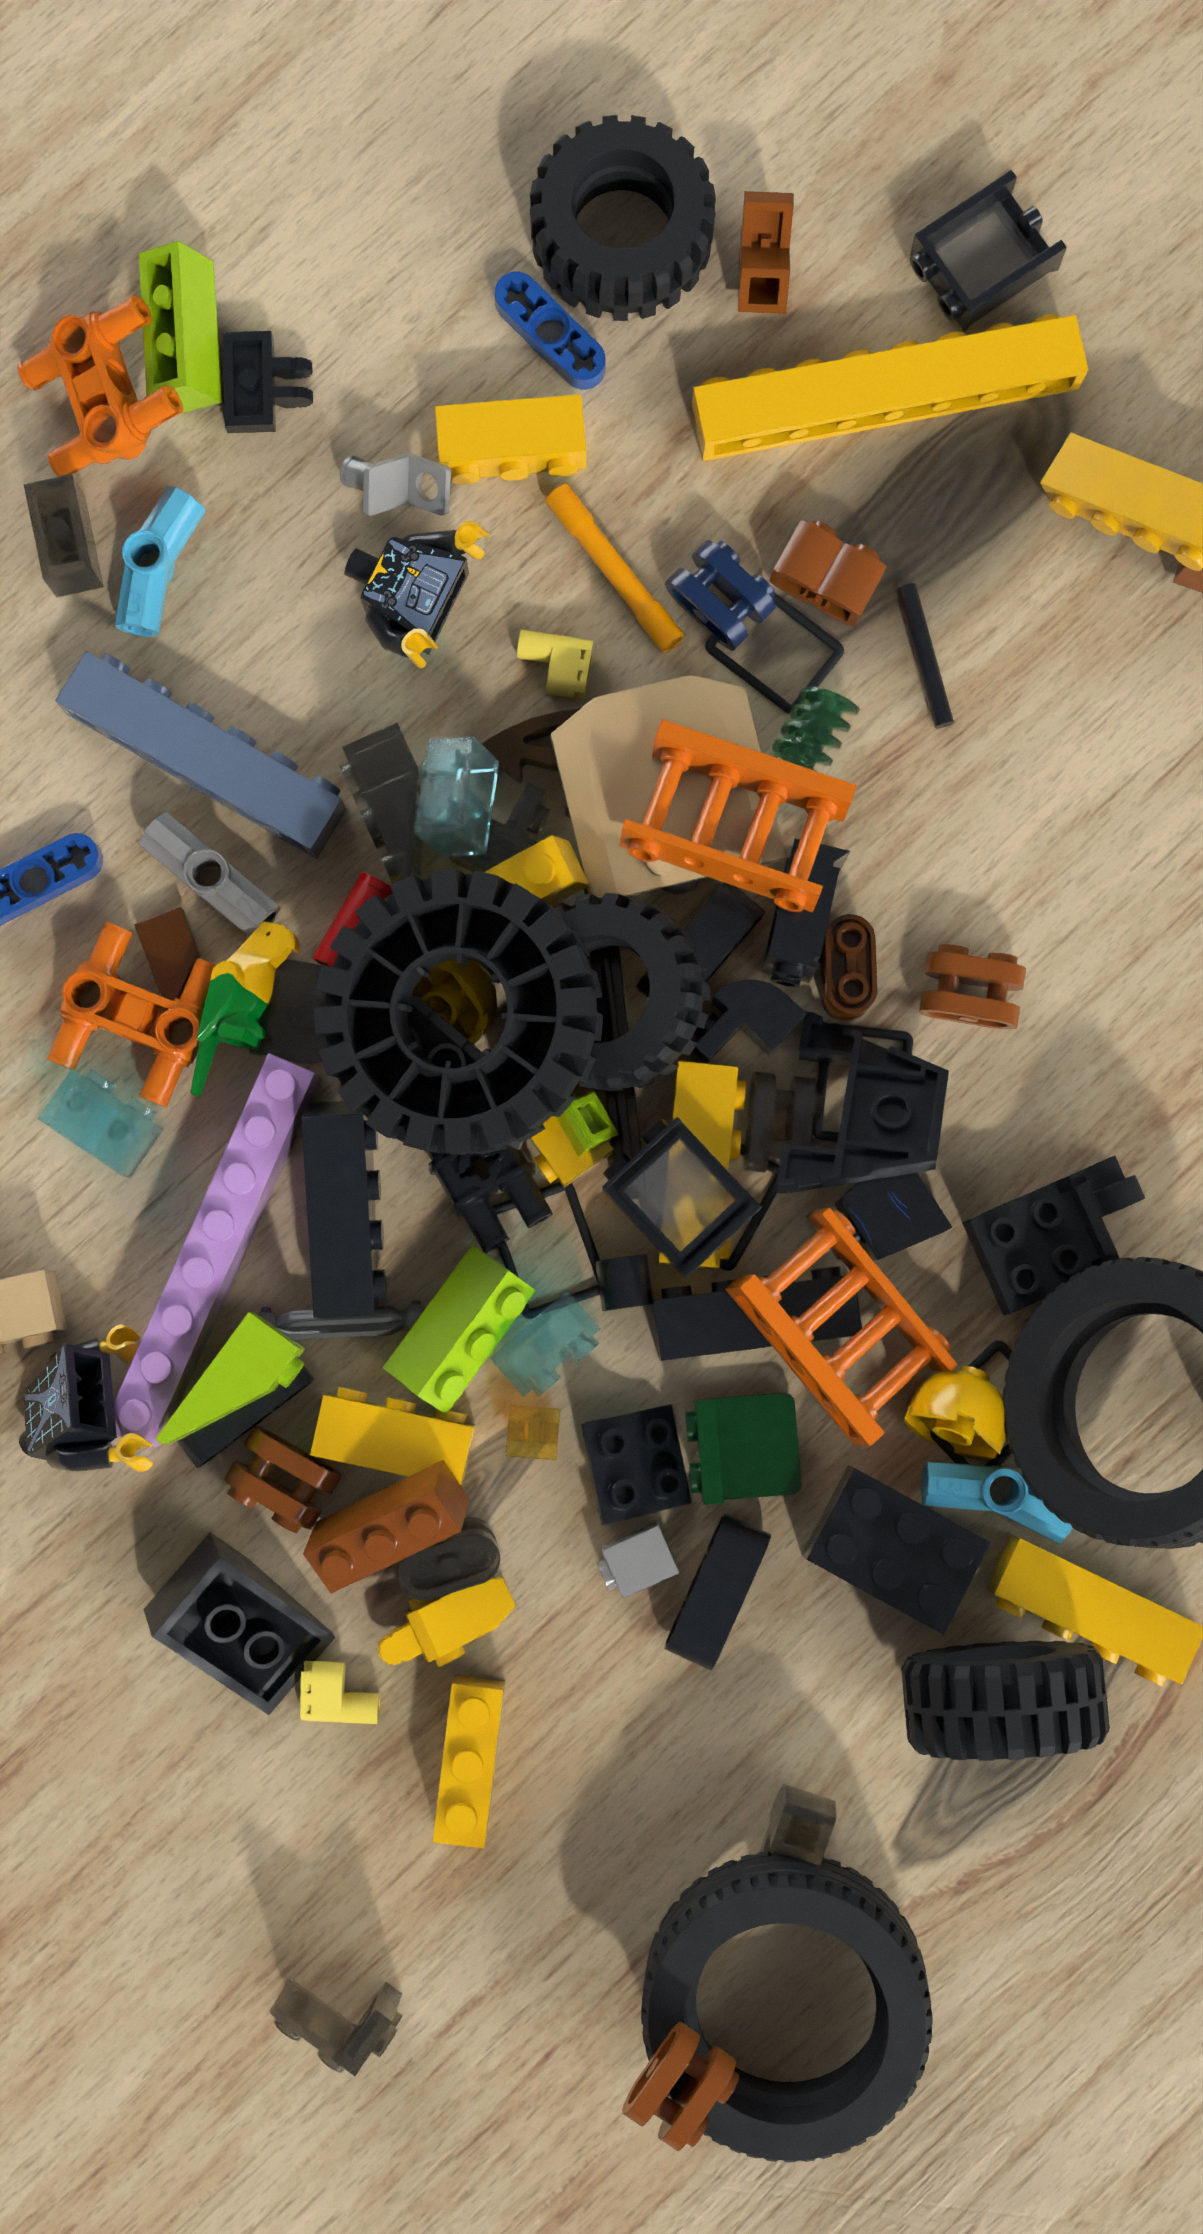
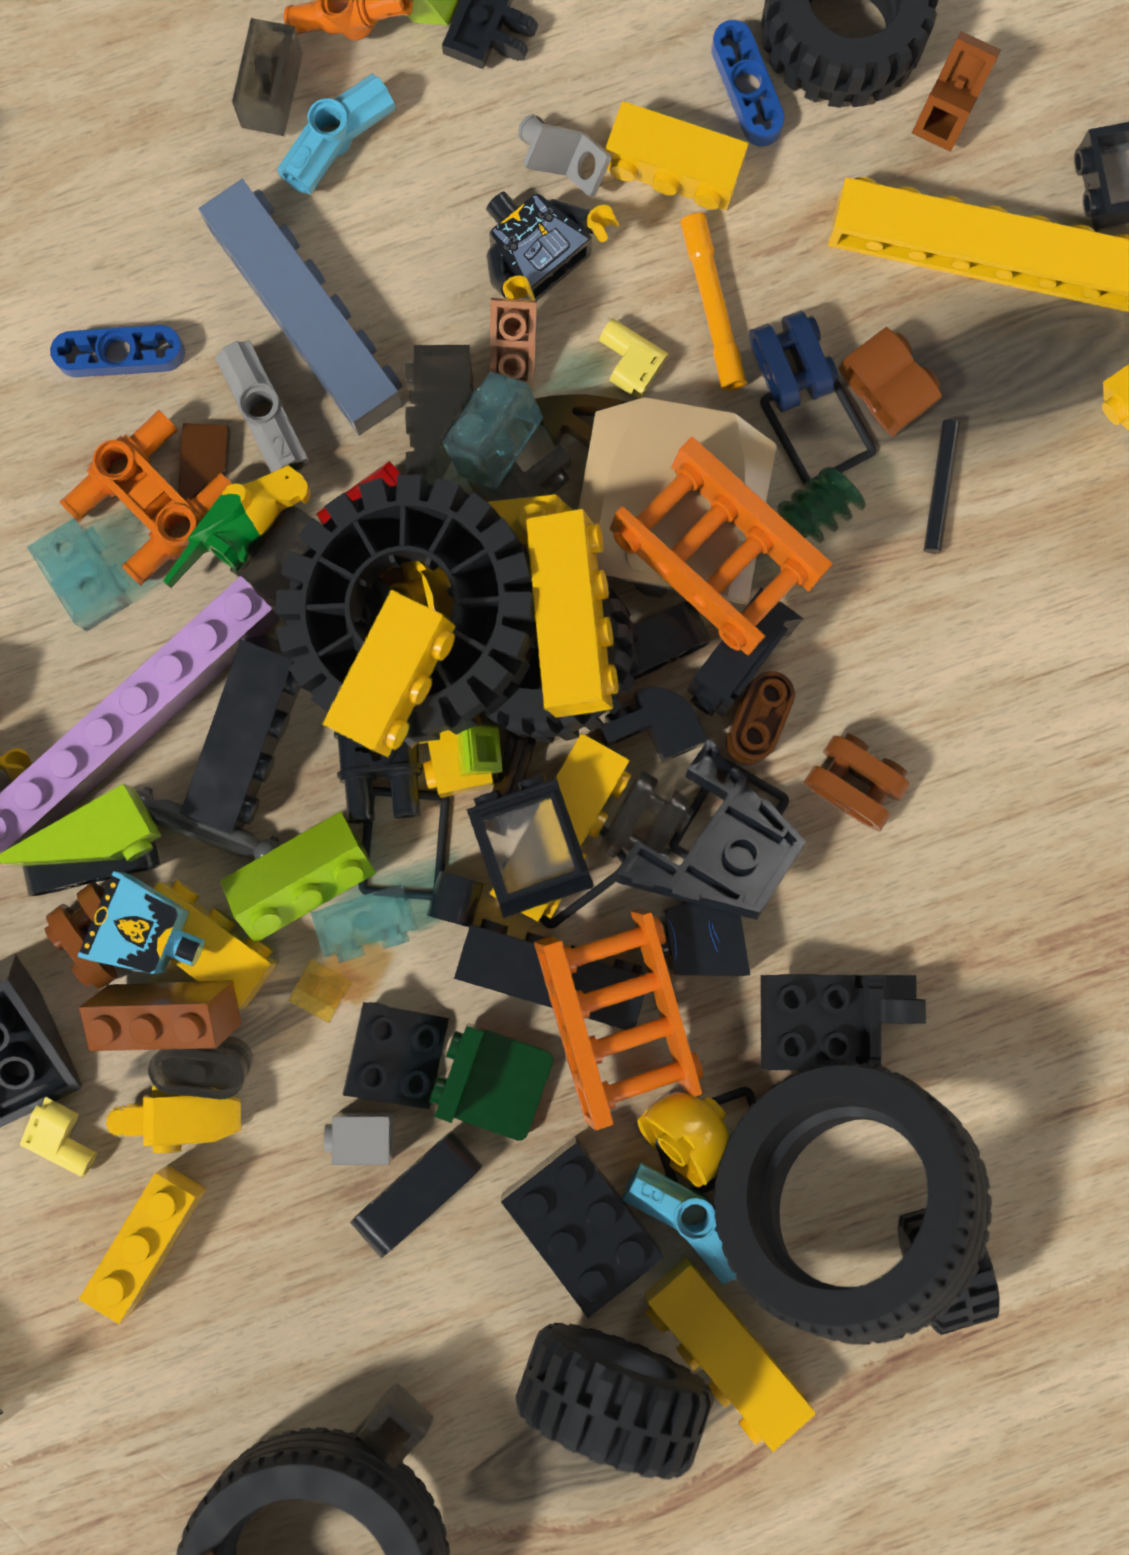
camera: 20 degrees right, 0 degrees up
none -> torso [77,871,205,974]
none -> yellow brick [323,590,455,757]
none -> nougat slope [489,298,537,388]
none -> yellow brick [526,509,618,718]

